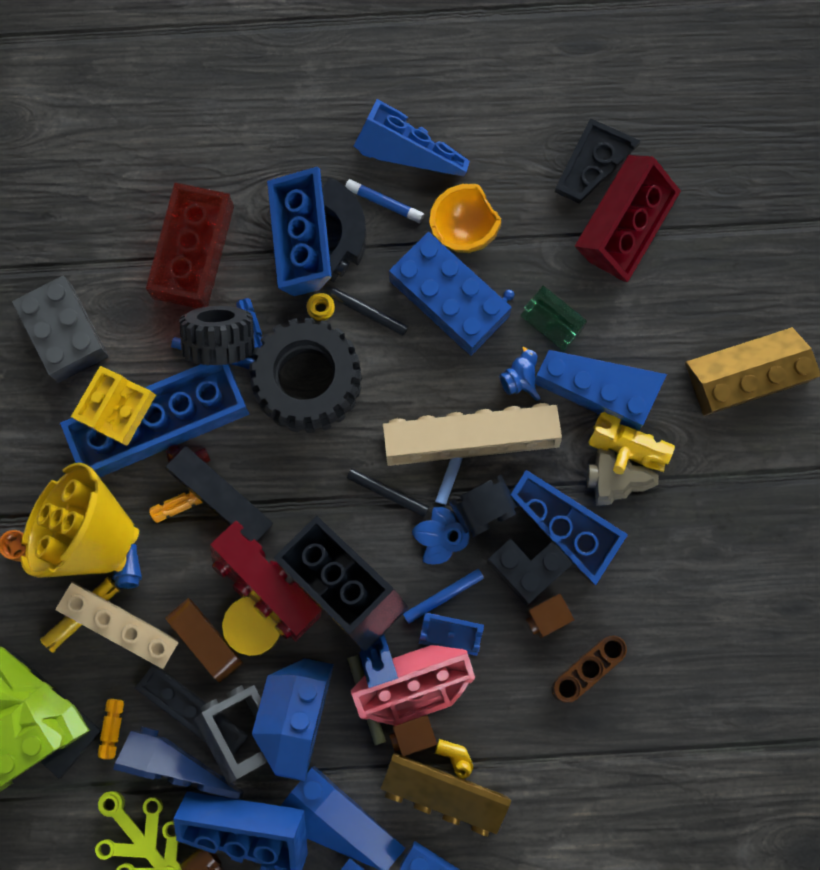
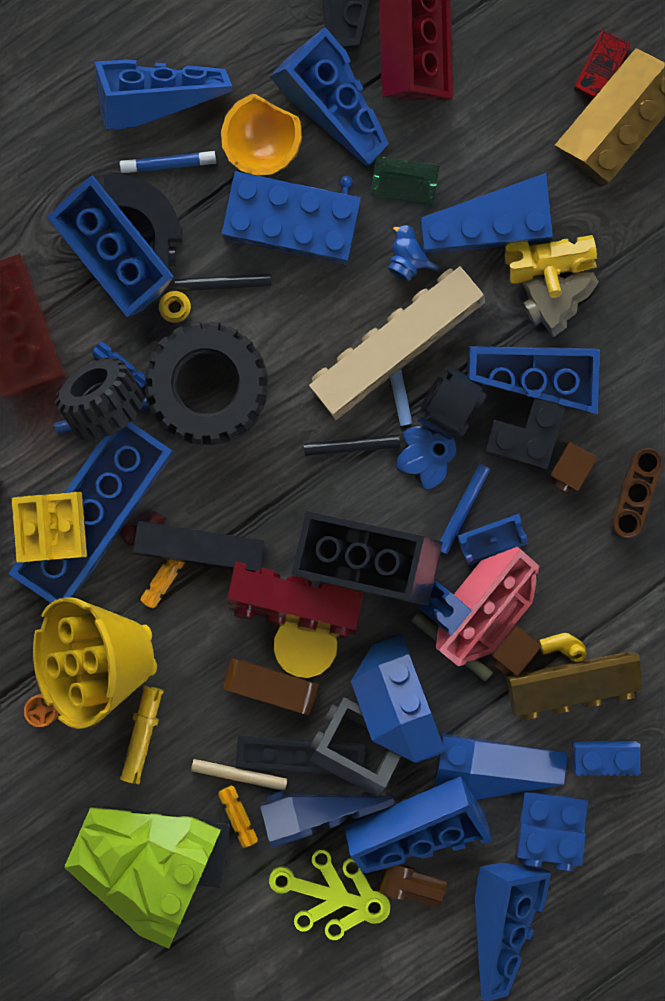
camera: 30 degrees left, 10 degrees up
tan brick [55,581,179,669] -> none
blue cone [112,544,142,589] -> none
none -> tan bar [191,759,287,791]
none -> blue wedge [270,27,389,166]
none -> red tile [573,30,630,99]

